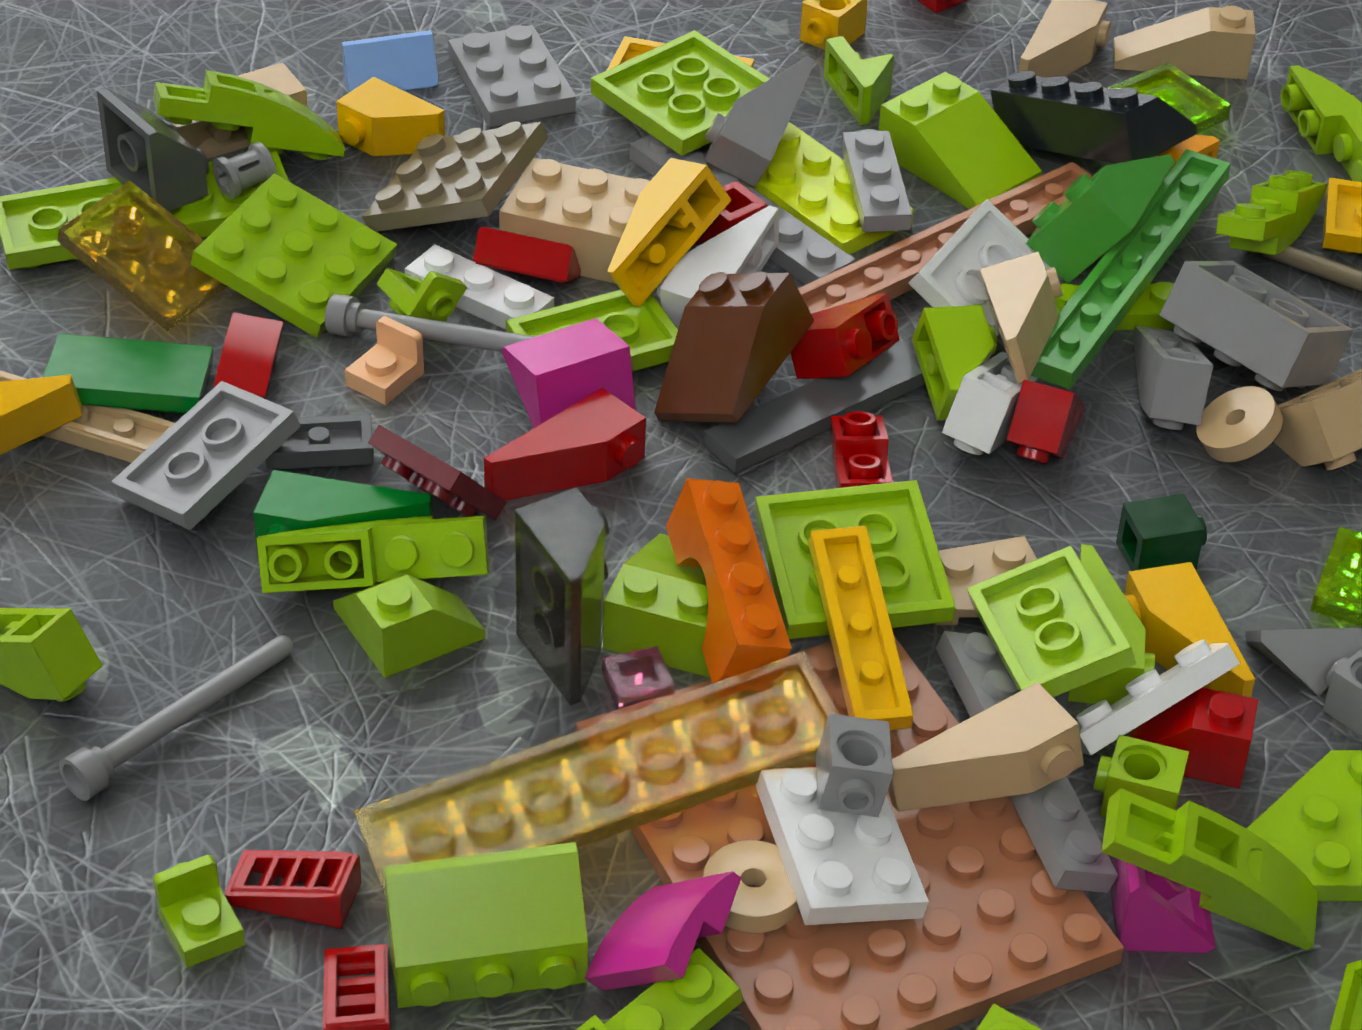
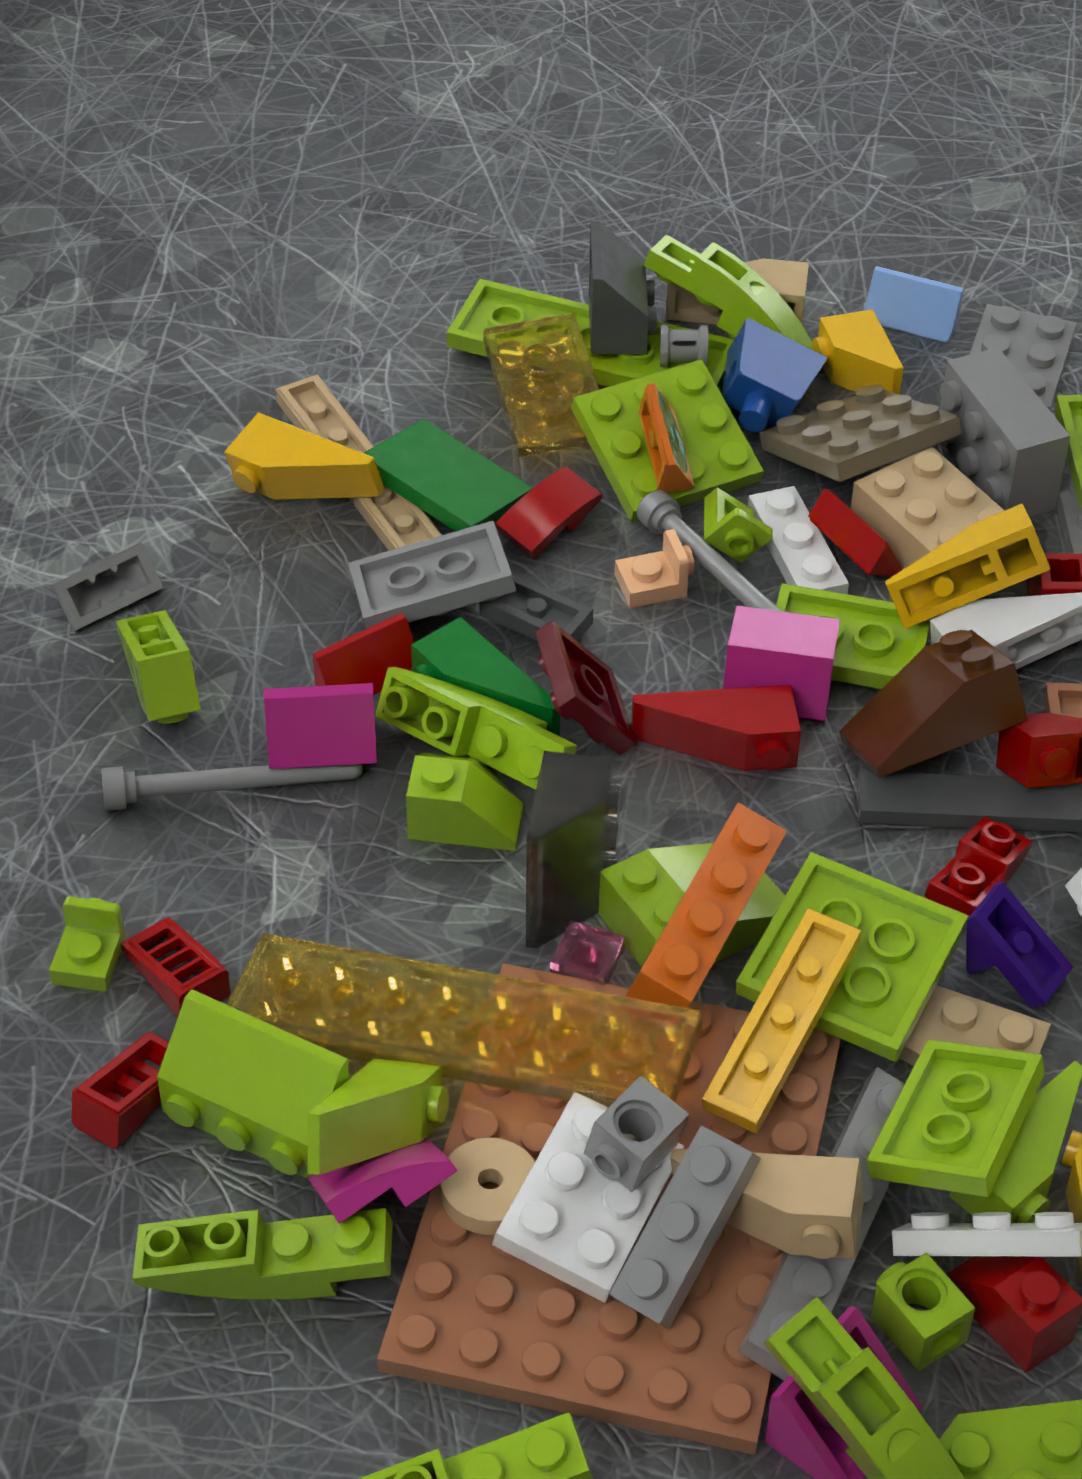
camera: 40 degrees right, 5 degrees up
none -> dark pink slope [263,683,377,769]
none -> lime slope [308,1058,449,1175]
none -> red slope [313,613,414,695]
none -> light grey plate [609,1125,761,1329]
none -> orange slope [638,384,694,492]
none -> torso [722,317,827,432]
none -> light grey brick [939,347,1070,517]
none -> dark purple slope [966,881,1073,1008]

